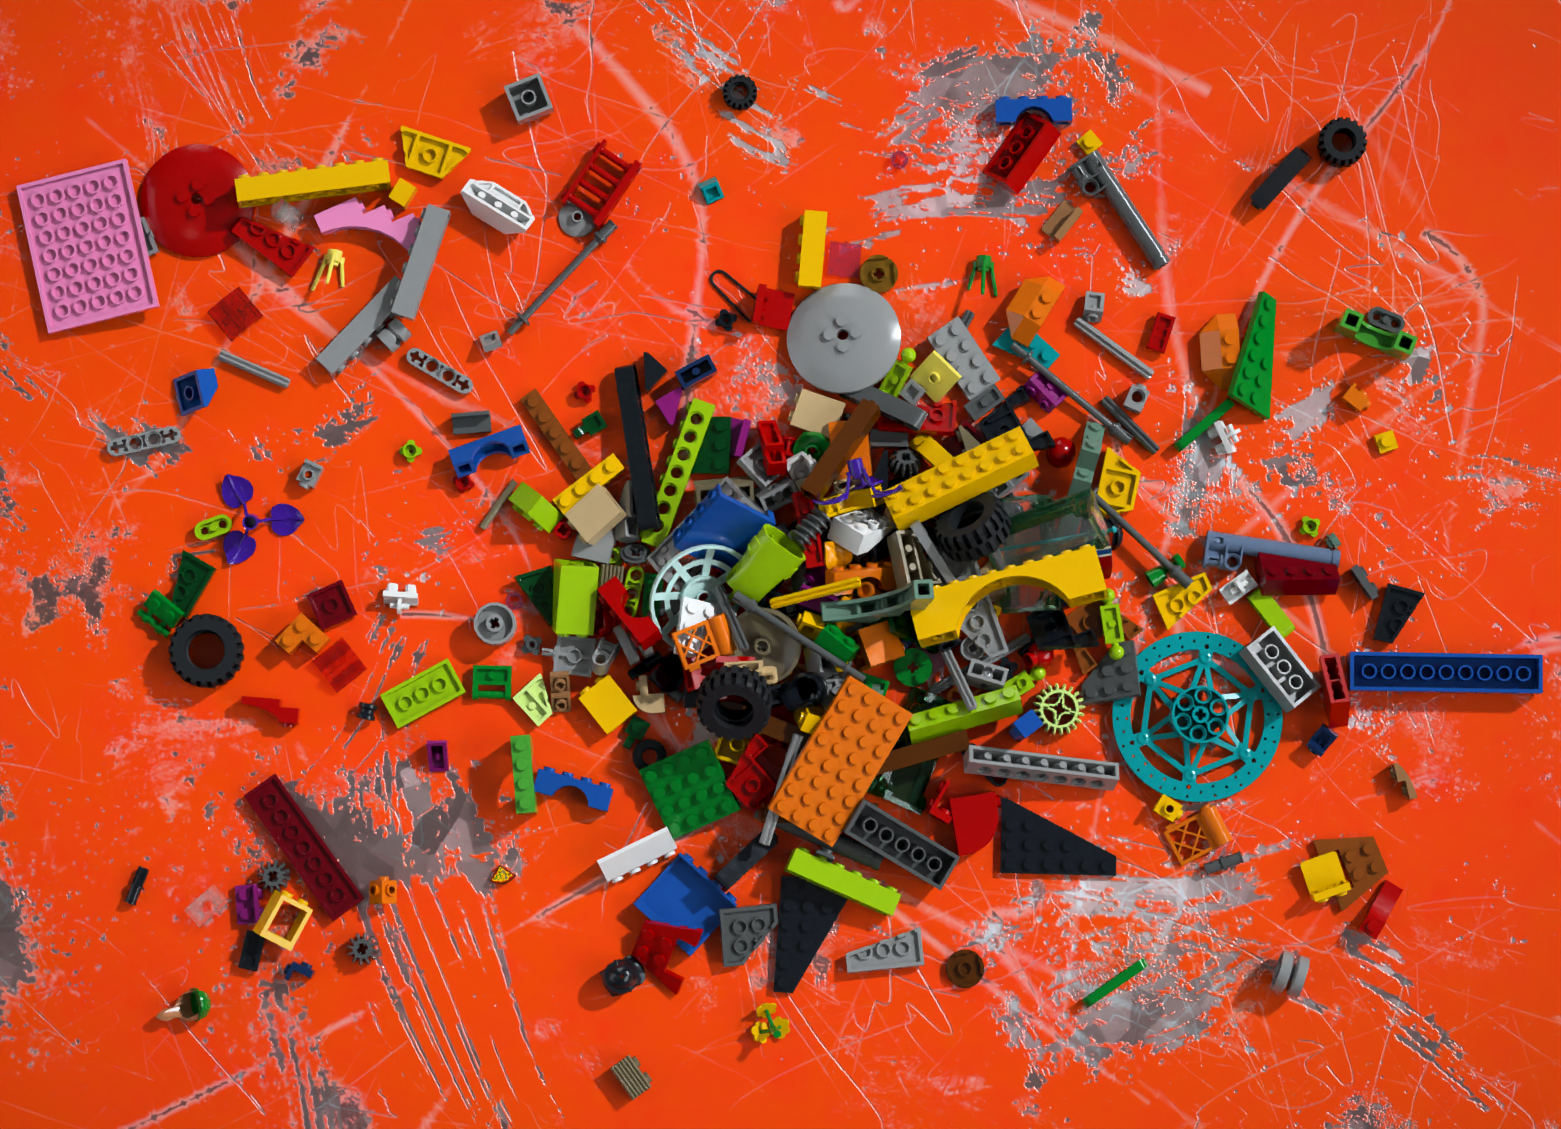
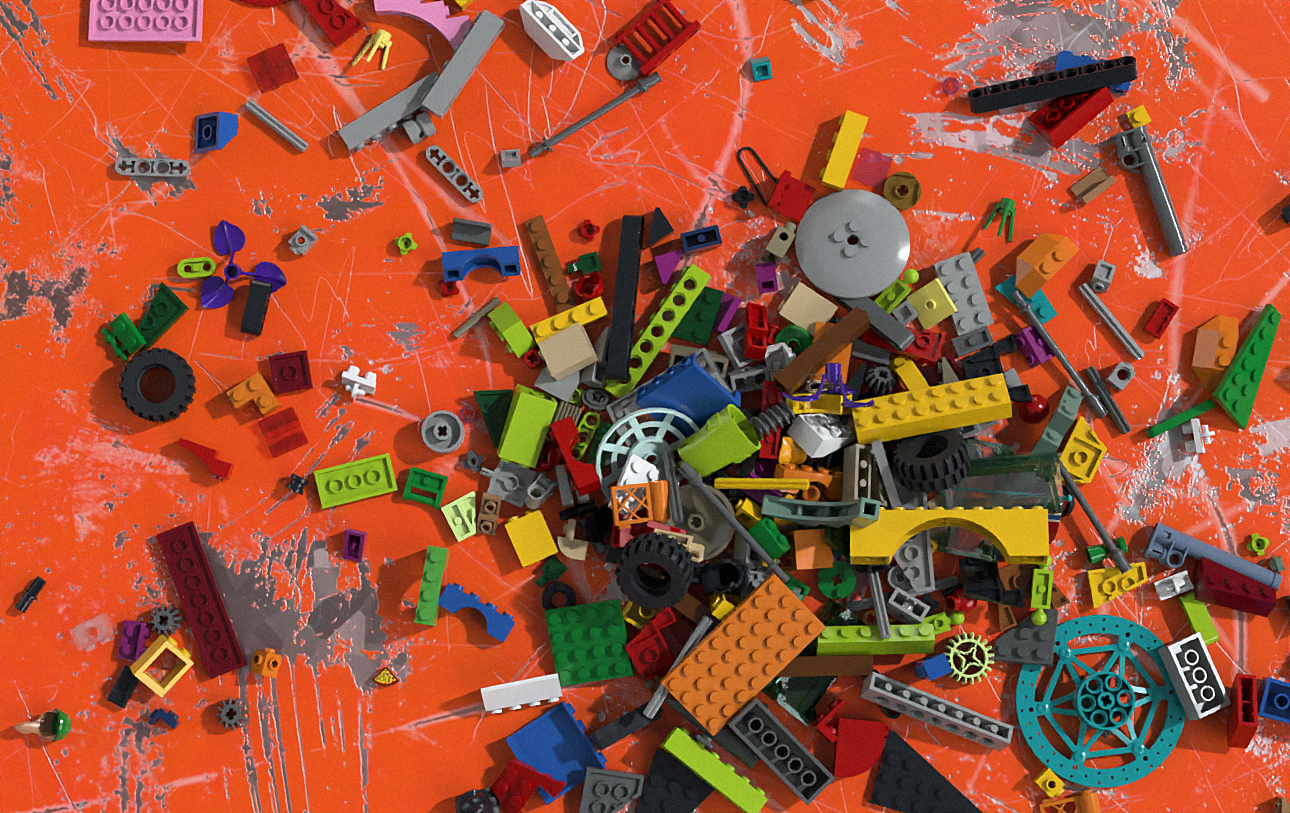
camera: 15 degrees right, 0 degrees up
dark blue bracket [1306,723,1338,757] -> none
none -> black beam [240,279,273,337]
none -> red hair [574,272,604,301]
none -> magenta brick [755,262,778,294]
none -> dark tan torso [761,221,796,269]
none -> black beam [968,56,1138,114]

